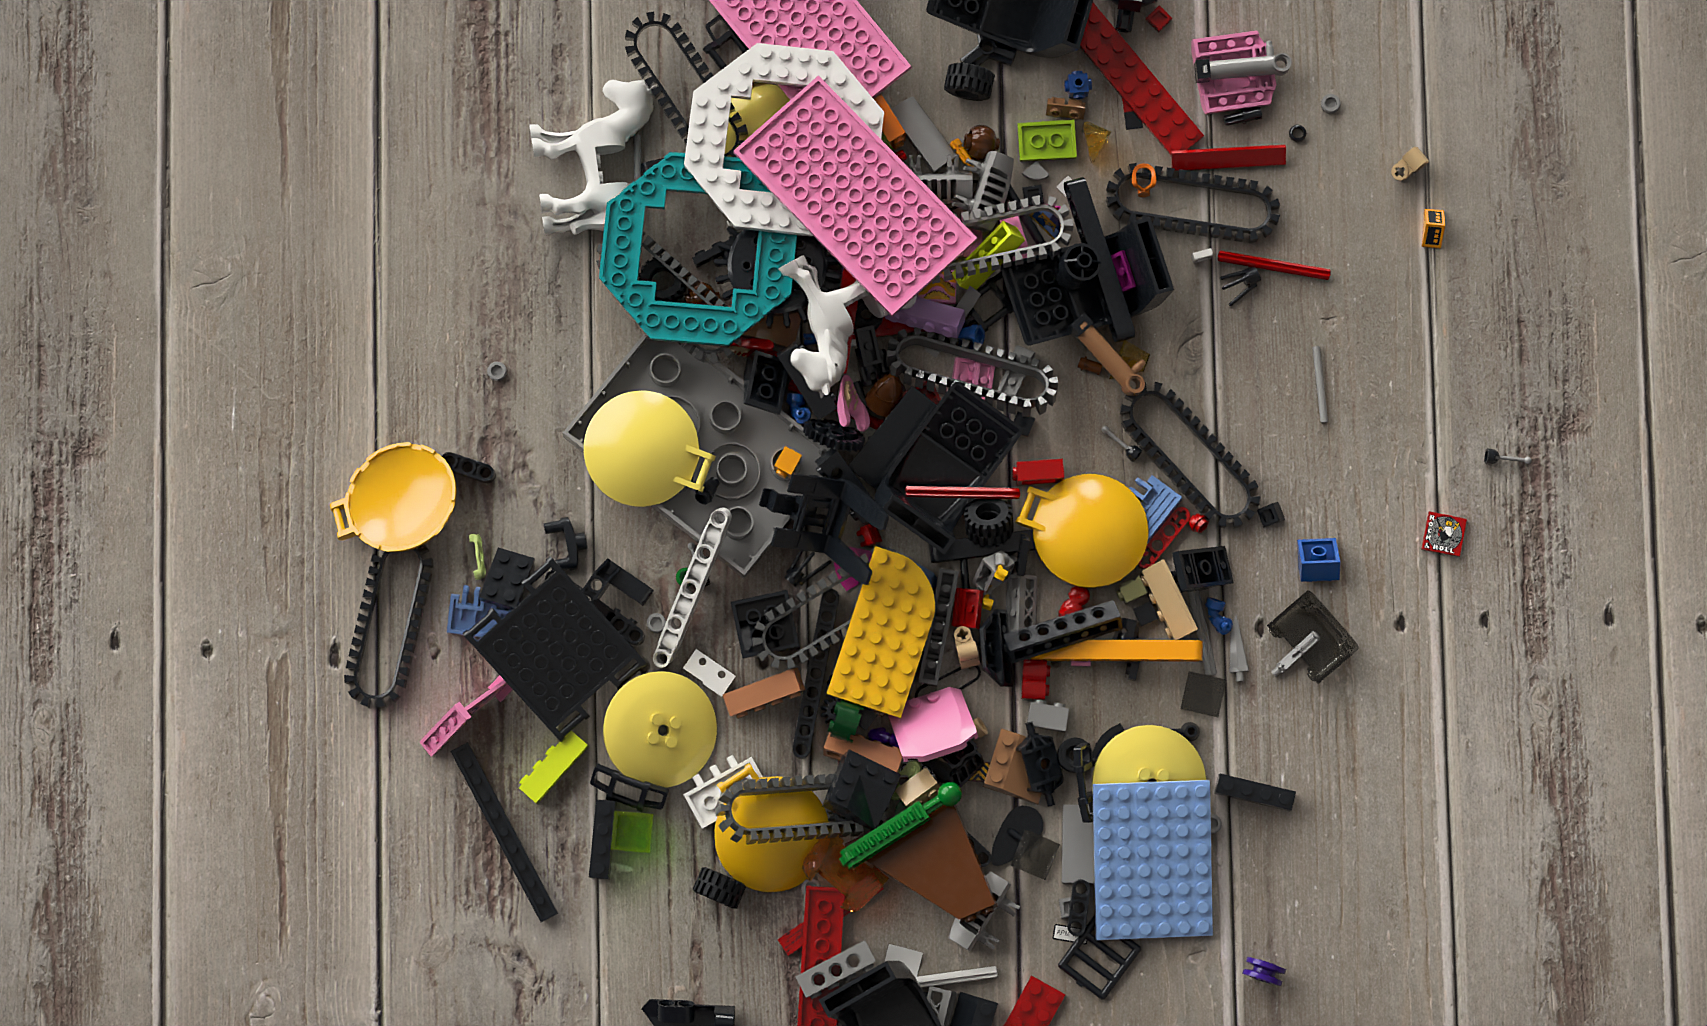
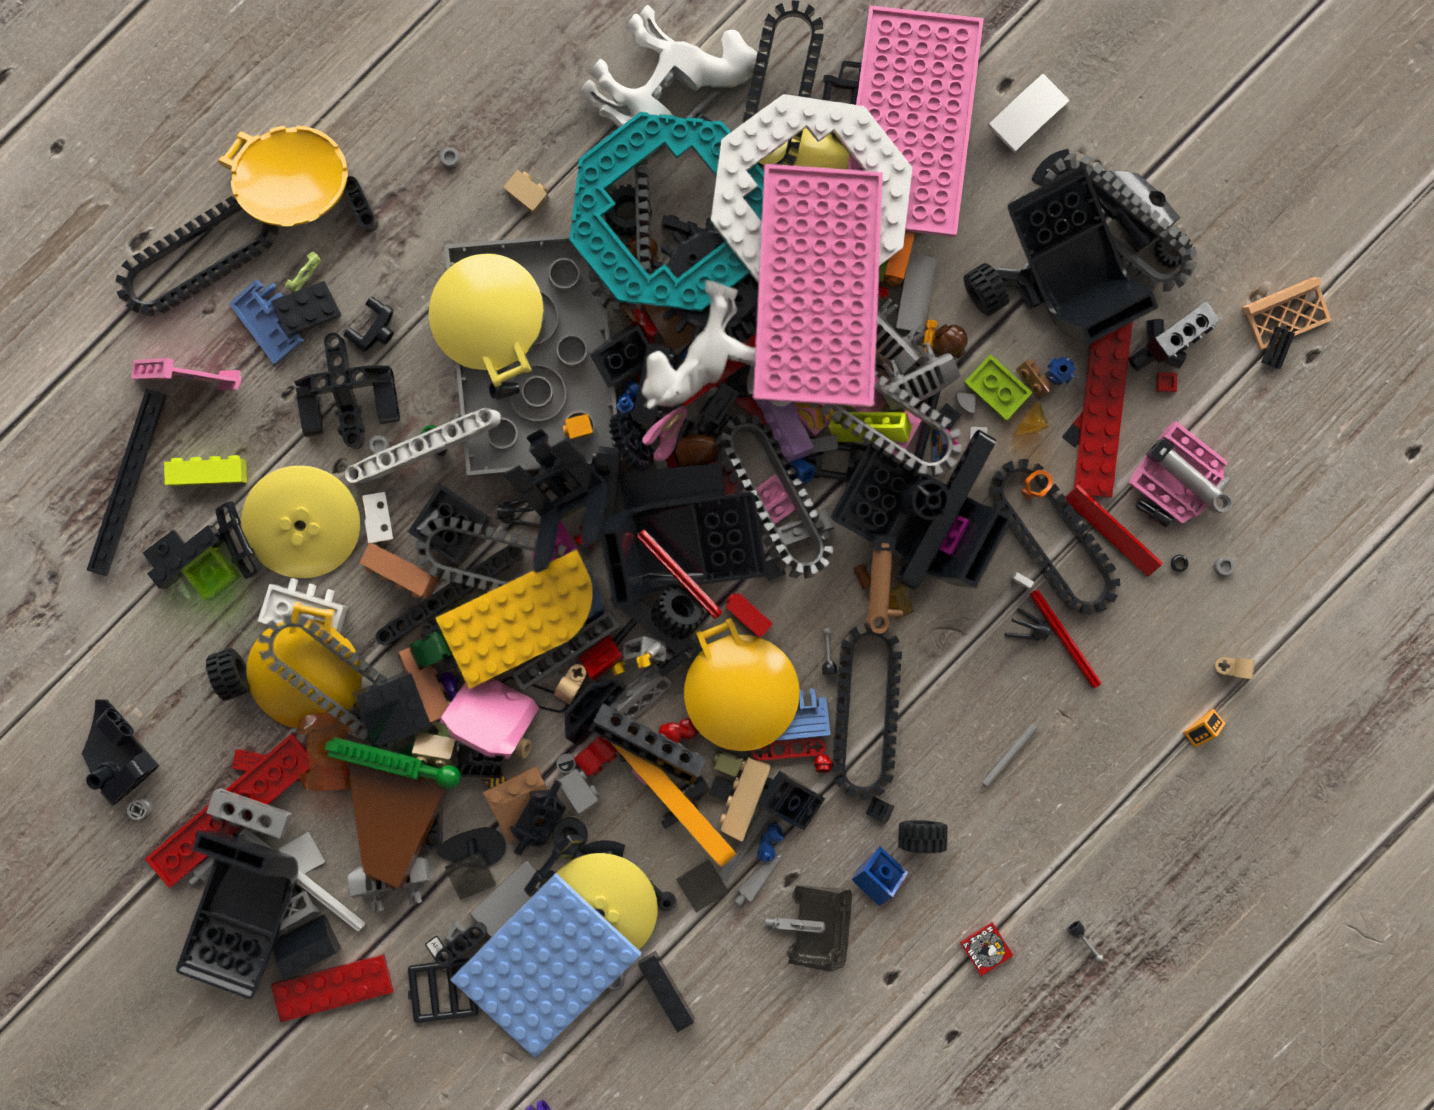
camera: 50 degrees right, 5 degrees up
black plate [462,556,648,742] -> none
none -> black plate [143,530,185,568]
none -> tan brick [503,170,549,215]
none -> light grey tile [556,753,576,773]
none -> black tyre [898,820,948,853]

